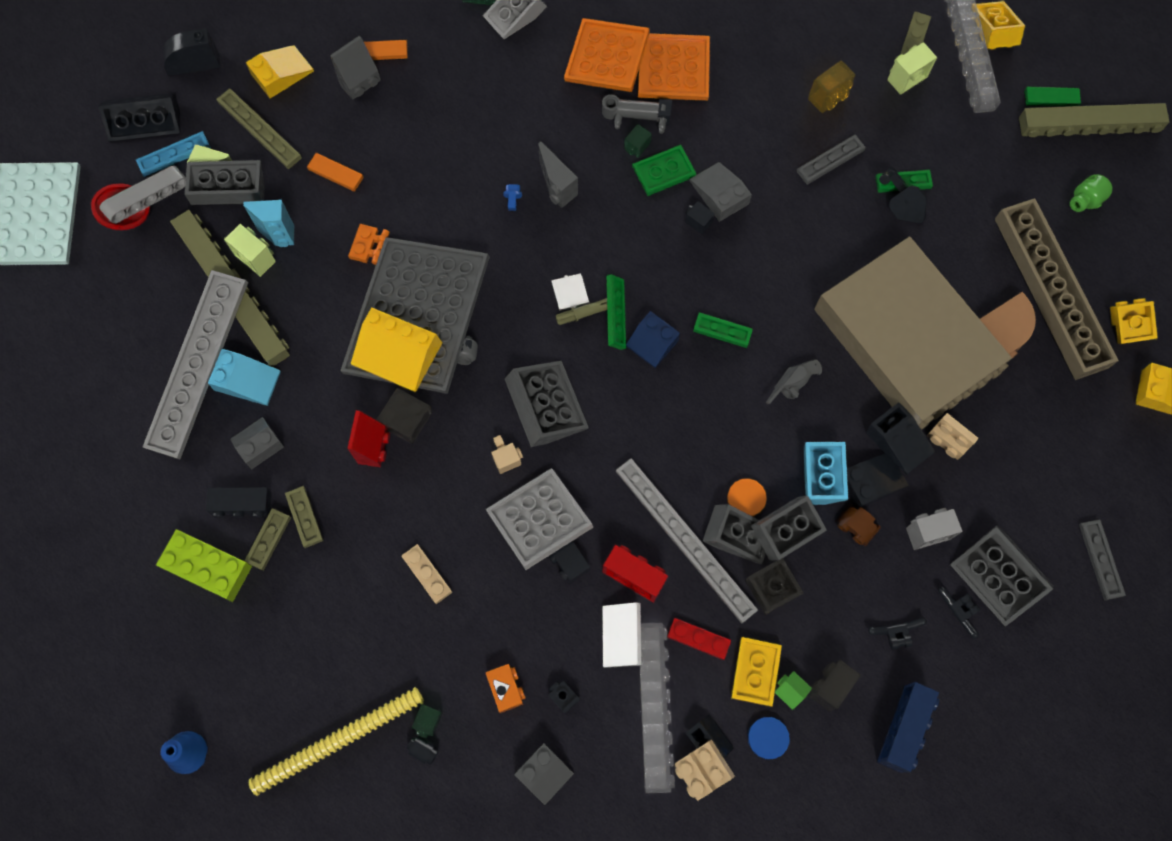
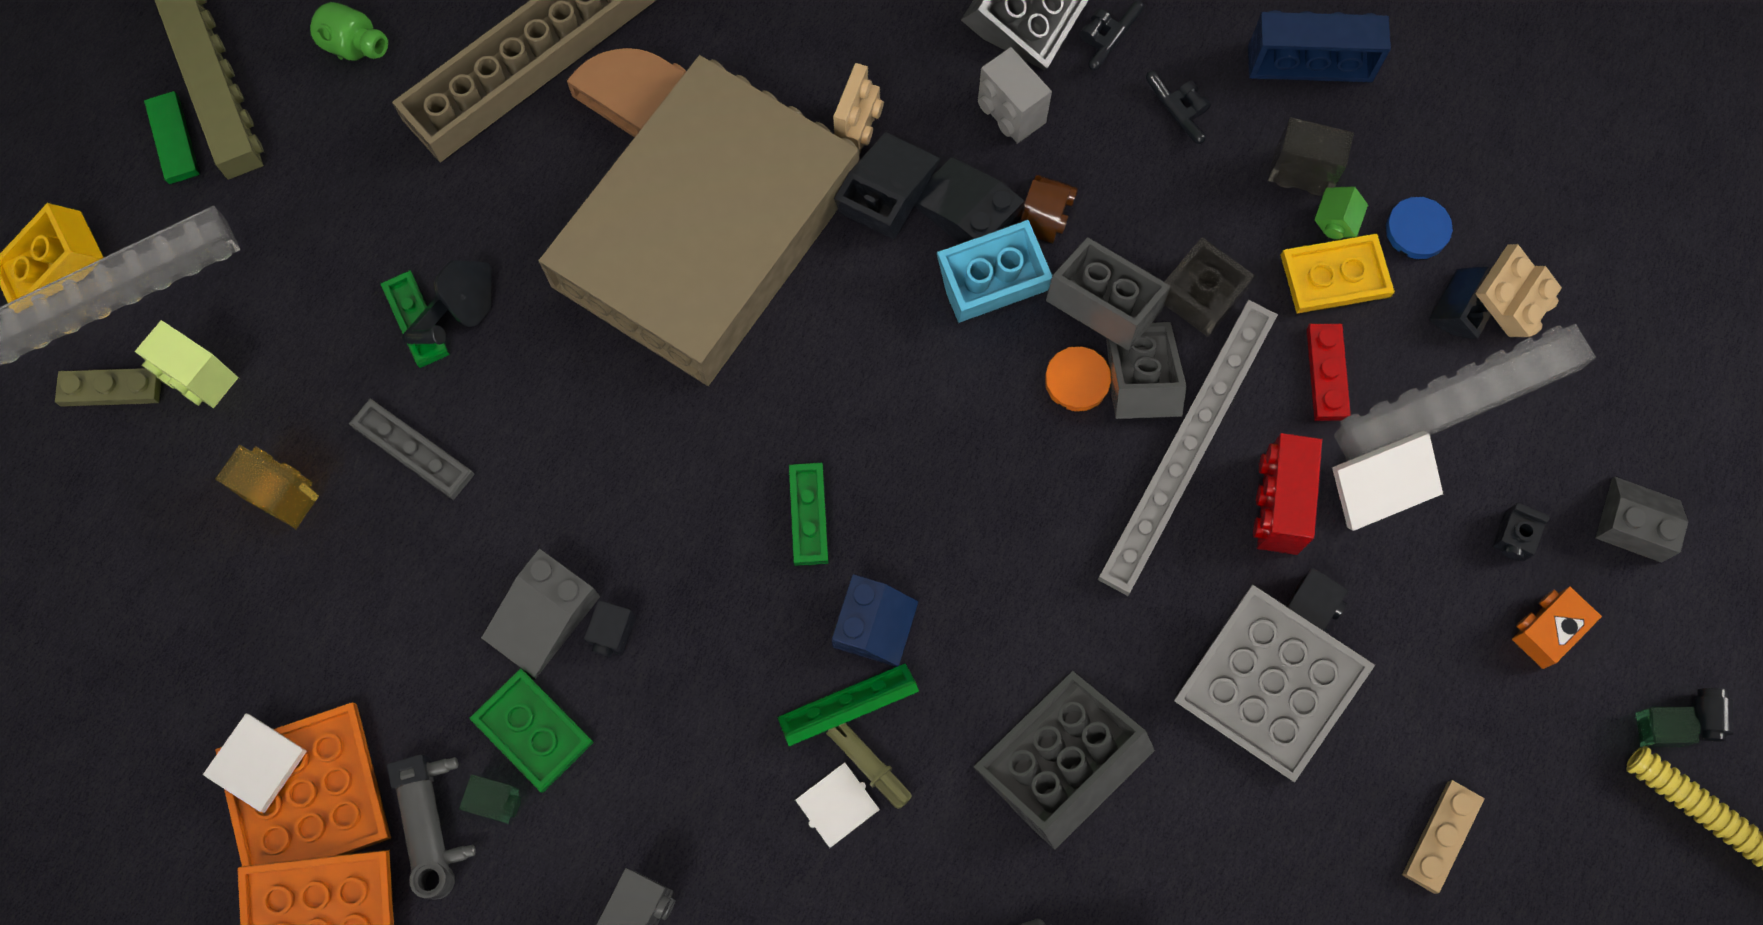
camera: 110 degrees left, 0 degrees up
tan brick [491,435,523,474] -> none
dark grey animal [766,359,822,404] -> none
none -> white tile [203,713,307,813]

